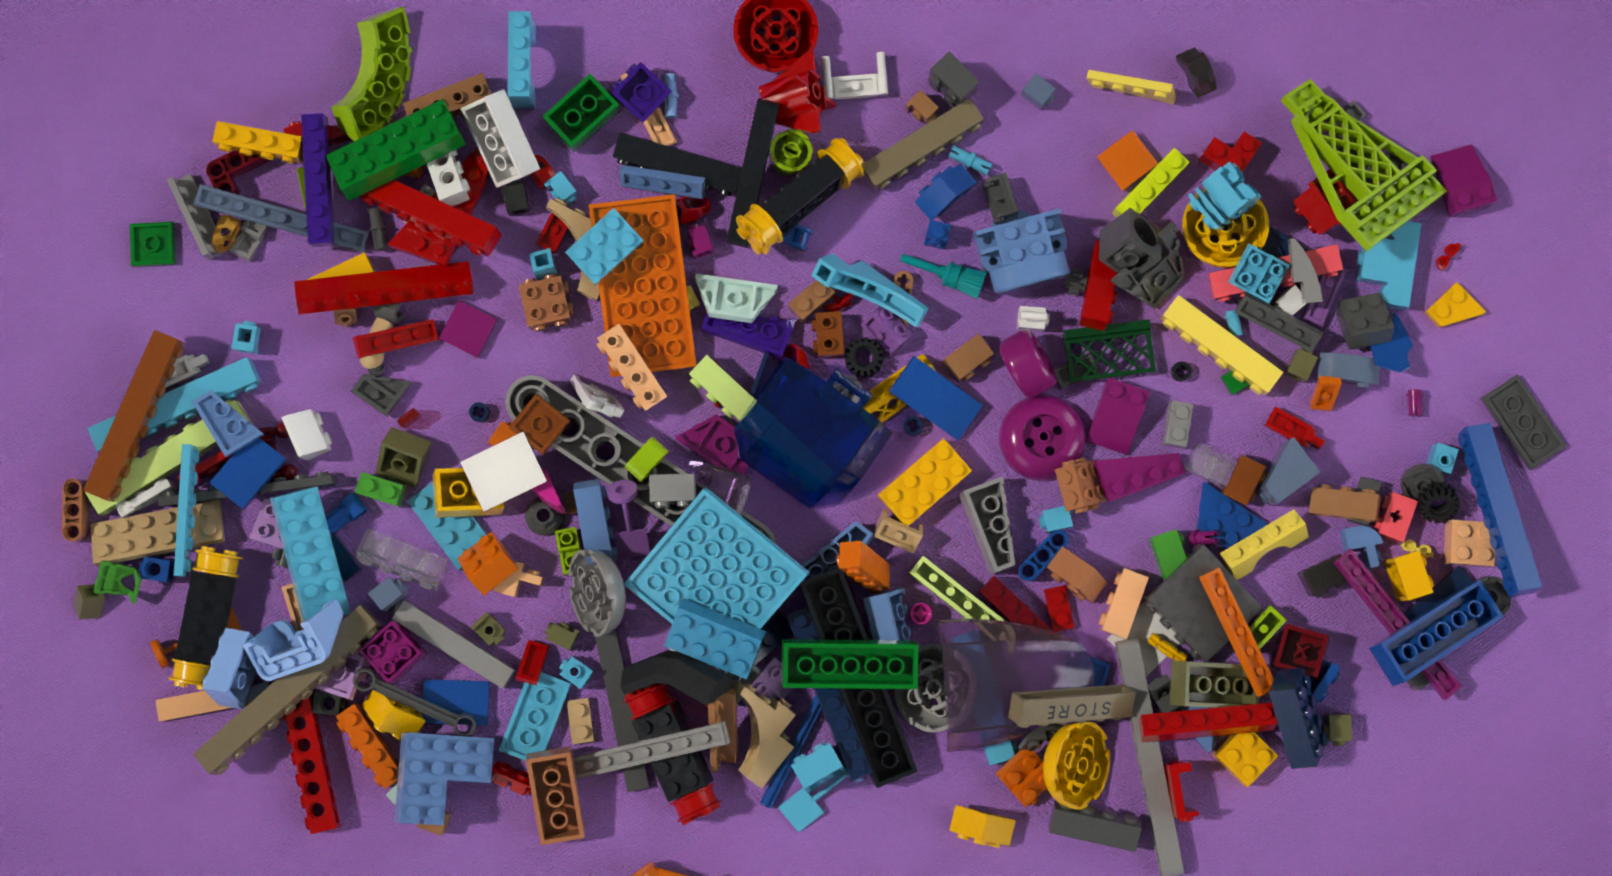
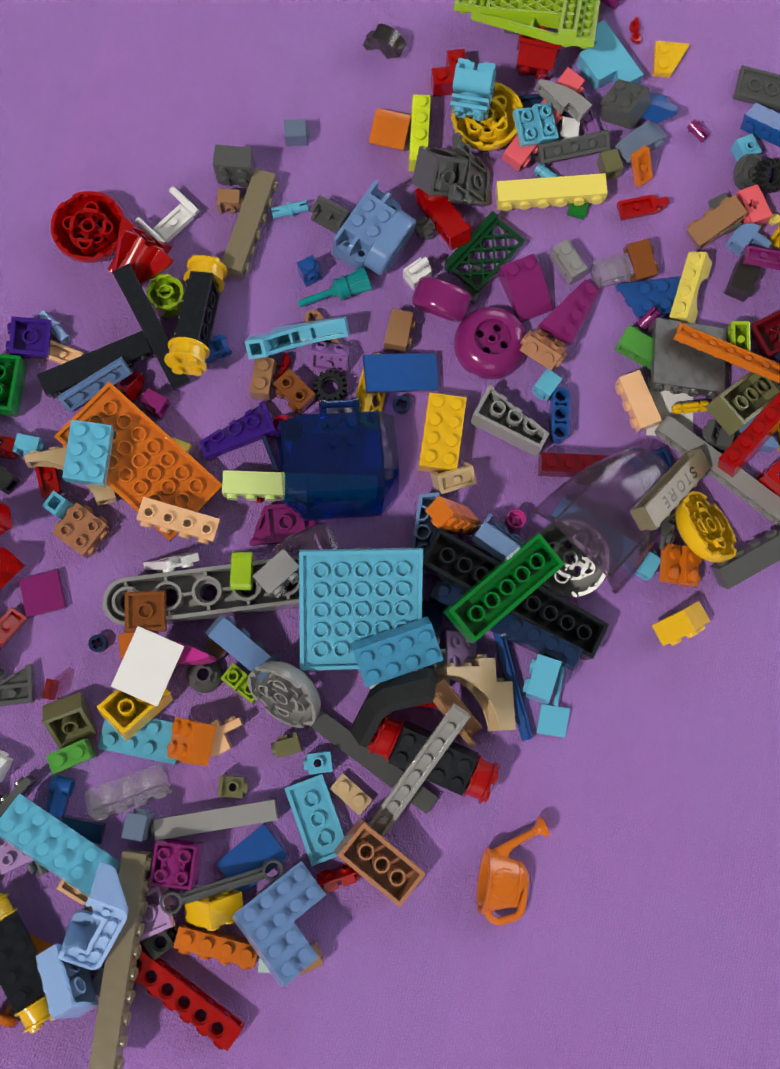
camera: 45 degrees left, 5 degrees down
light nougat tile [155,691,247,722] -> none
red tile [516,640,549,686] -> none
medium lavender piece [607,480,650,559] -> none
light aqua wing [695,274,778,323] -> none
yellowish green brick [908,556,1026,655] -> none
blue brick [915,163,977,220] -> none
red plate [1043,585,1074,632] -> none
nougat brick [1047,546,1107,603] -> none
light yellow wing [1087,70,1176,105] -> none
black bush [1170,361,1192,382] -> none
sand blue slope [1257,437,1320,506] -> none

